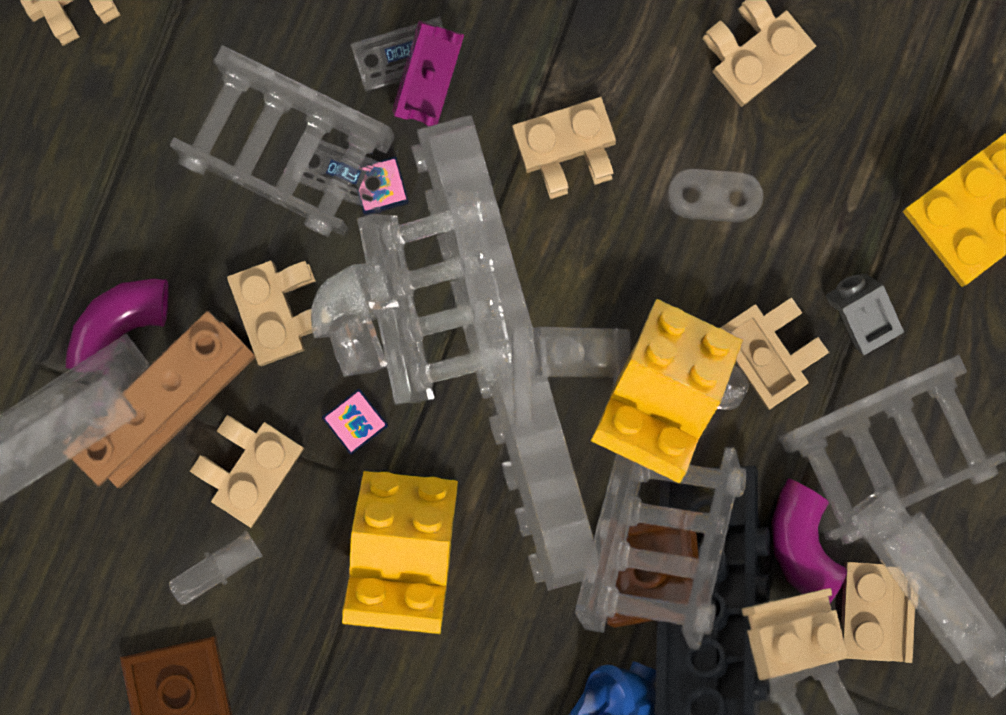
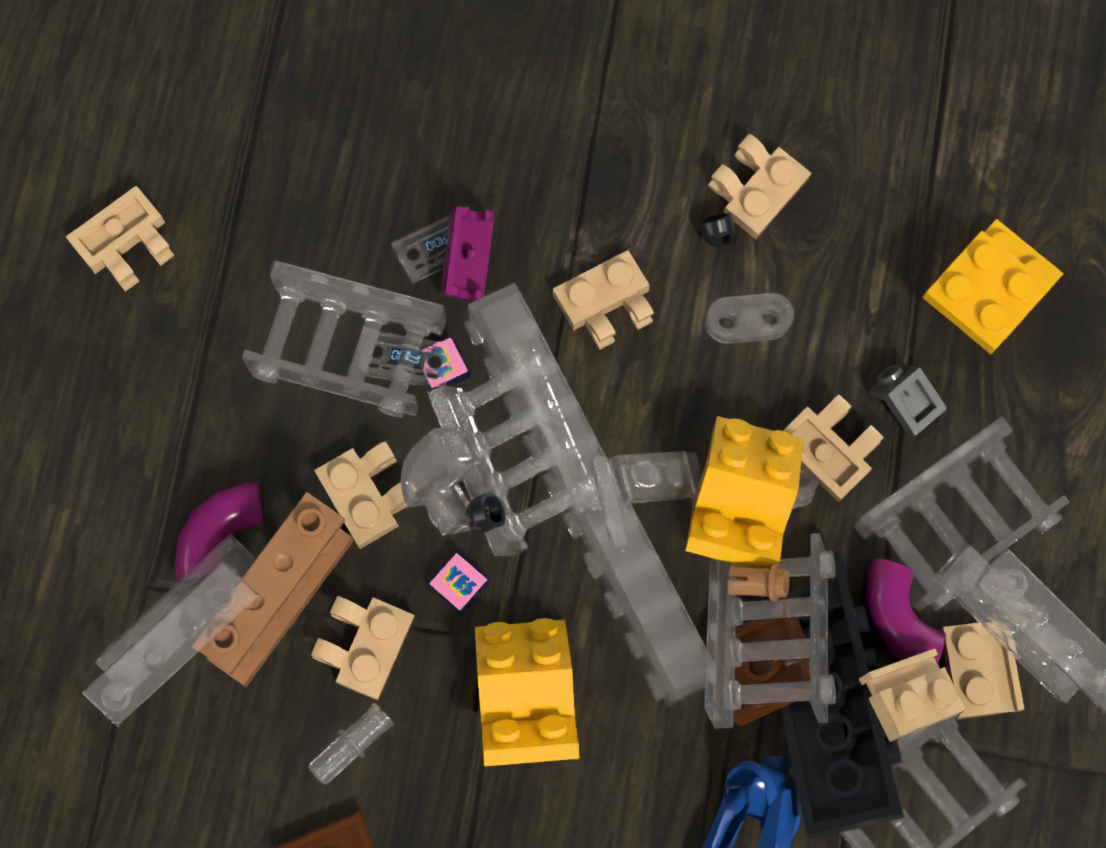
camera: 15 degrees left, 10 degrees down
none -> black hinge [465,492,505,533]
none -> black hinge [698,213,735,248]
none -> medium nougat pin [728,564,789,602]

